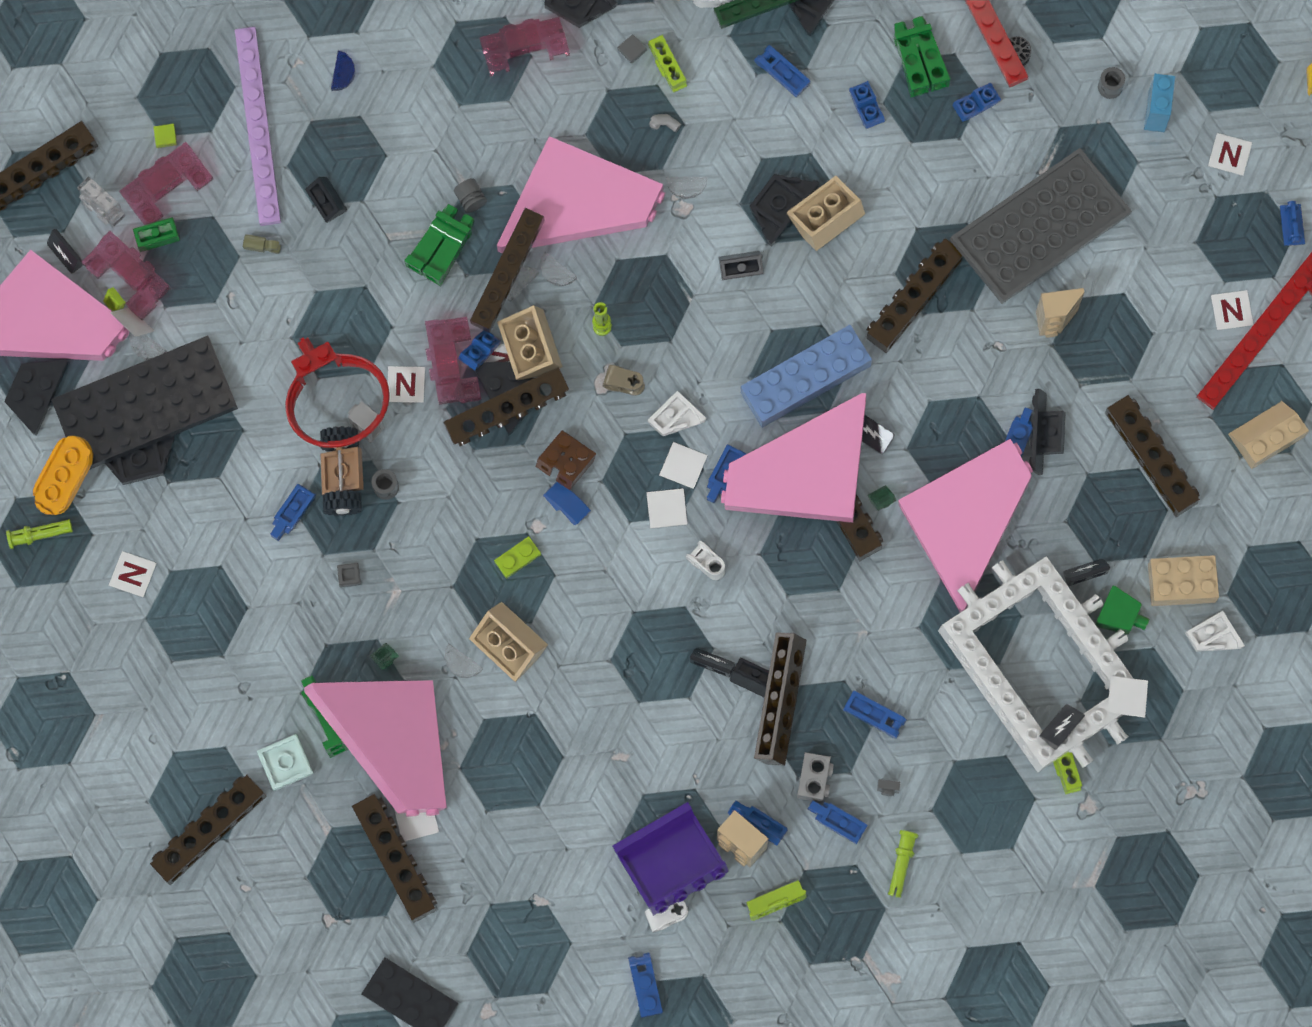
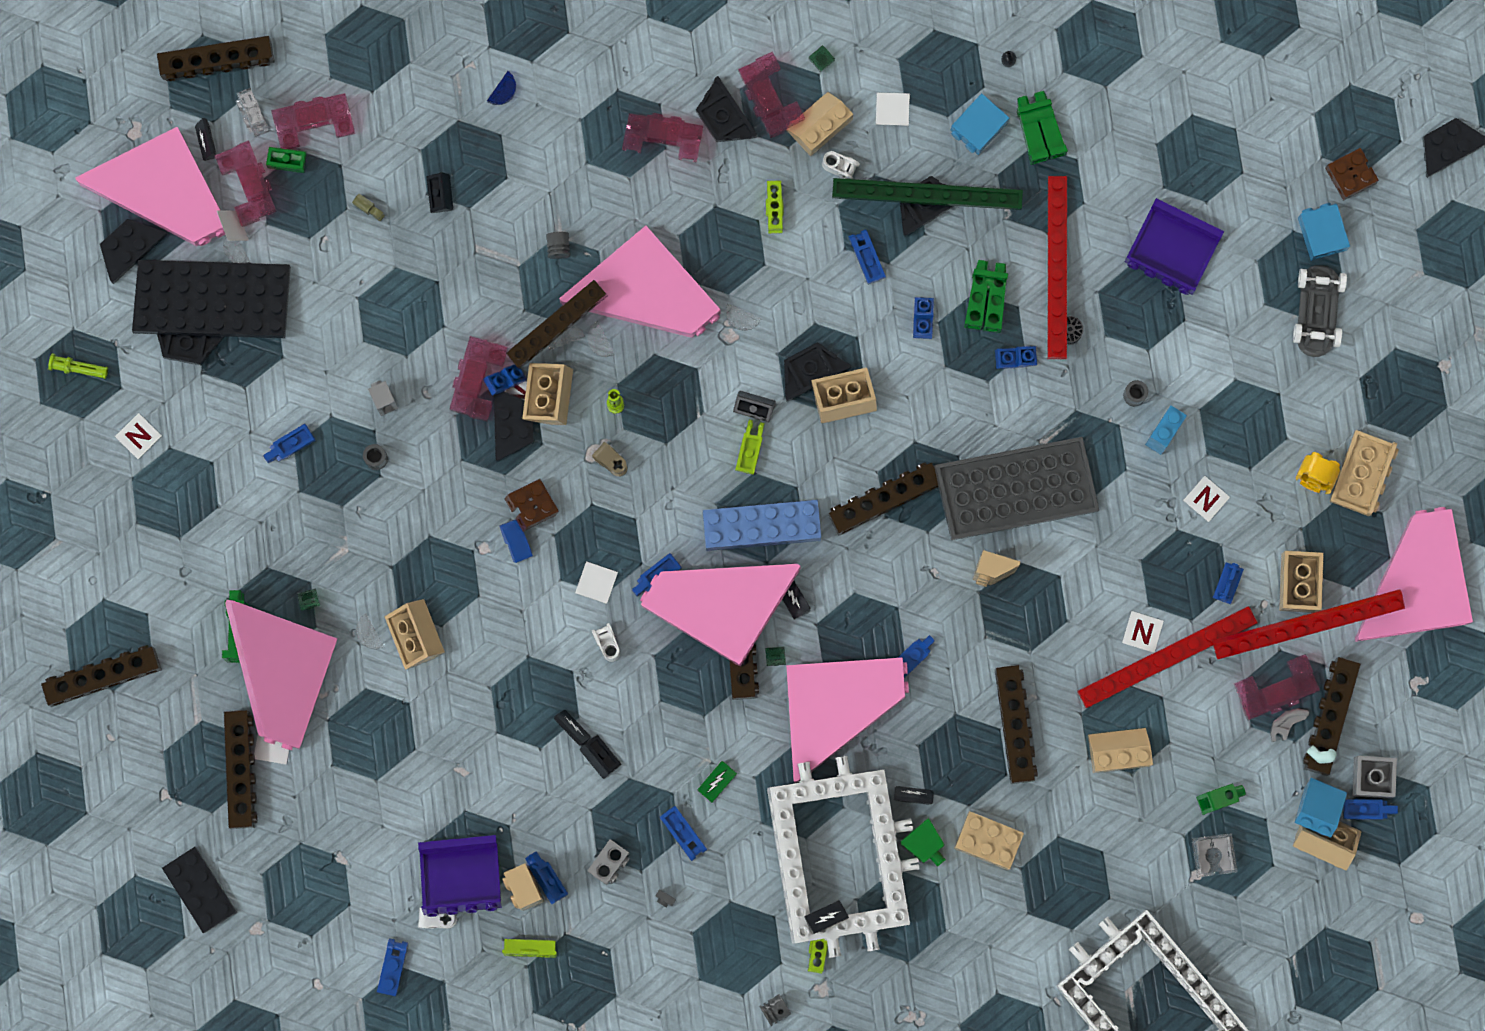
camera: 20 degrees right, 5 degrees up
light orange tile [33,436,93,515] -> none
lime tile [103,287,126,312] -> none
lime tile [153,124,177,148] -> none
lavender plate [235,27,281,226] -> none
light aqua plate [257,734,314,791] -> none
red brick [285,337,390,448] -> none
plate [320,426,364,516] -> none
dark grey tile [337,563,361,588] -> none
white sticker [388,366,425,403] -> none
green hips [404,204,475,287] -> none
dark brown brick [443,367,569,447] -> none
lime plate [494,536,541,579] -> none
dark grey tile [617,34,647,64] -> none
white wing [648,391,706,436] -> none
light grey arm [649,114,681,132] -> none
white sticker [660,442,708,489] -> none
dark brown brick [754,632,807,766] -> none
blue hinge [808,800,868,845] -> none
lime pin [887,830,919,898] -> none
black bracket [1029,388,1066,475] -> none
white sticker [1108,676,1148,718] -> none
white wing [1185,611,1245,652] -> none
none -> green slope [697,761,737,803]
none -> lime hinge [735,420,765,475]
none -> dark grey piece [759,994,791,1026]

